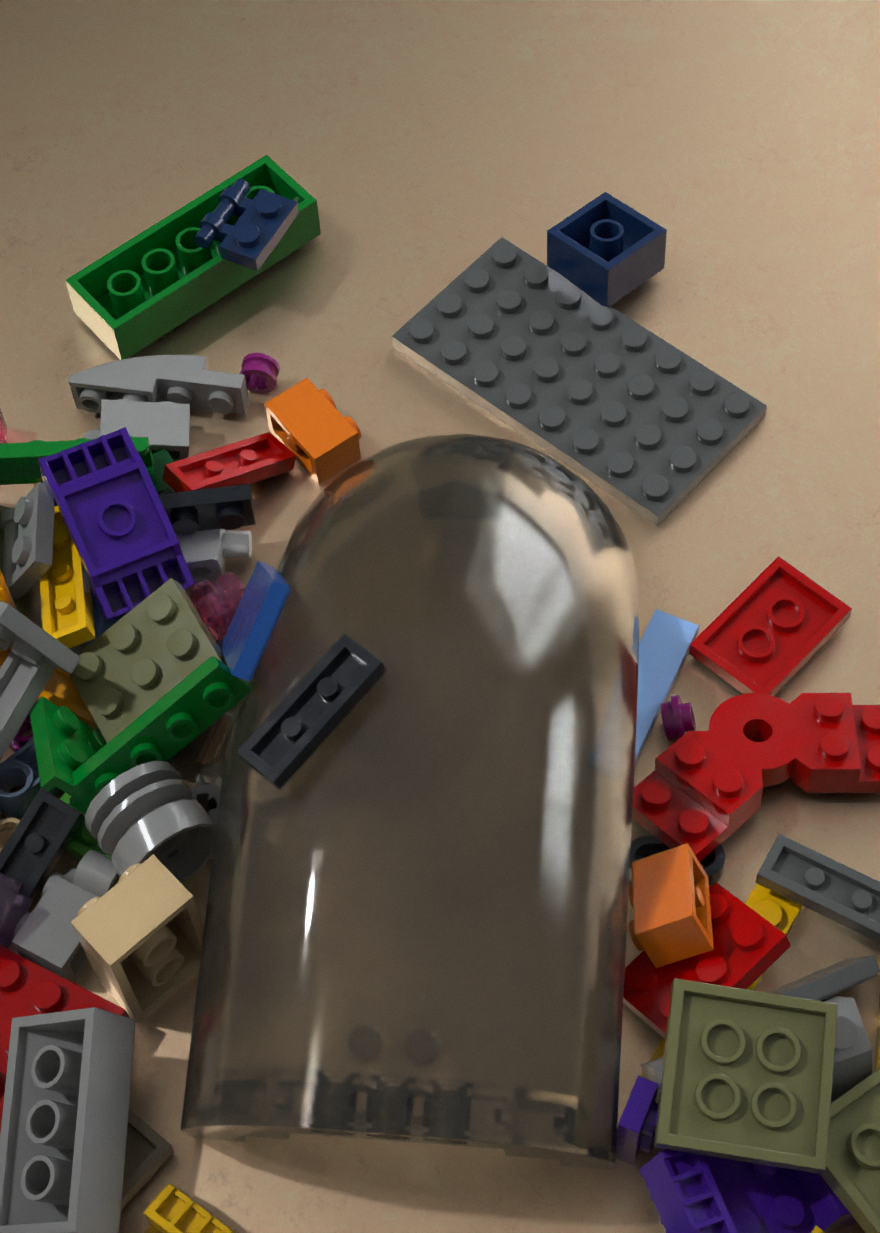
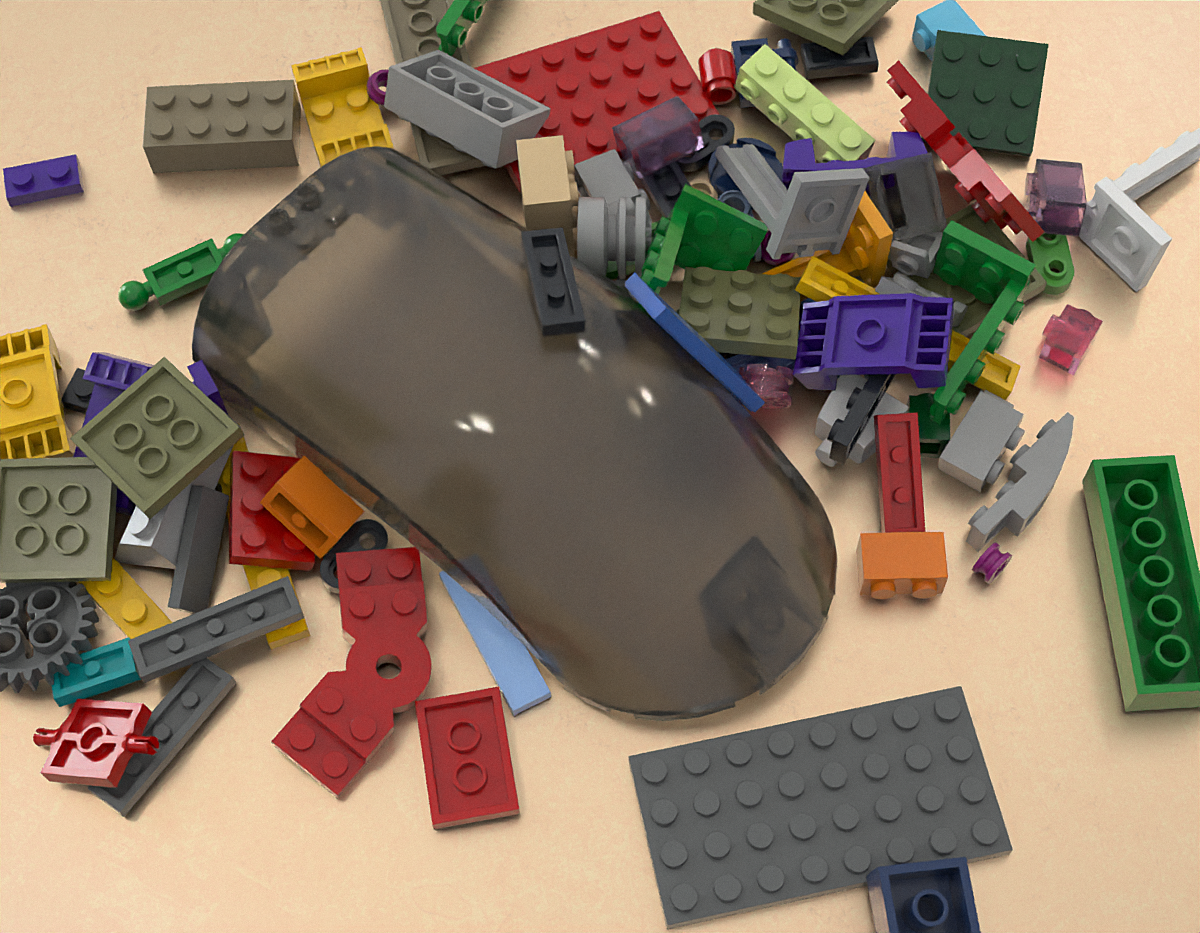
camera: 125 degrees right, 5 degrees up
dark blue plate [194,179,299,271] -> none
magenta plate [660,695,696,741] -> none

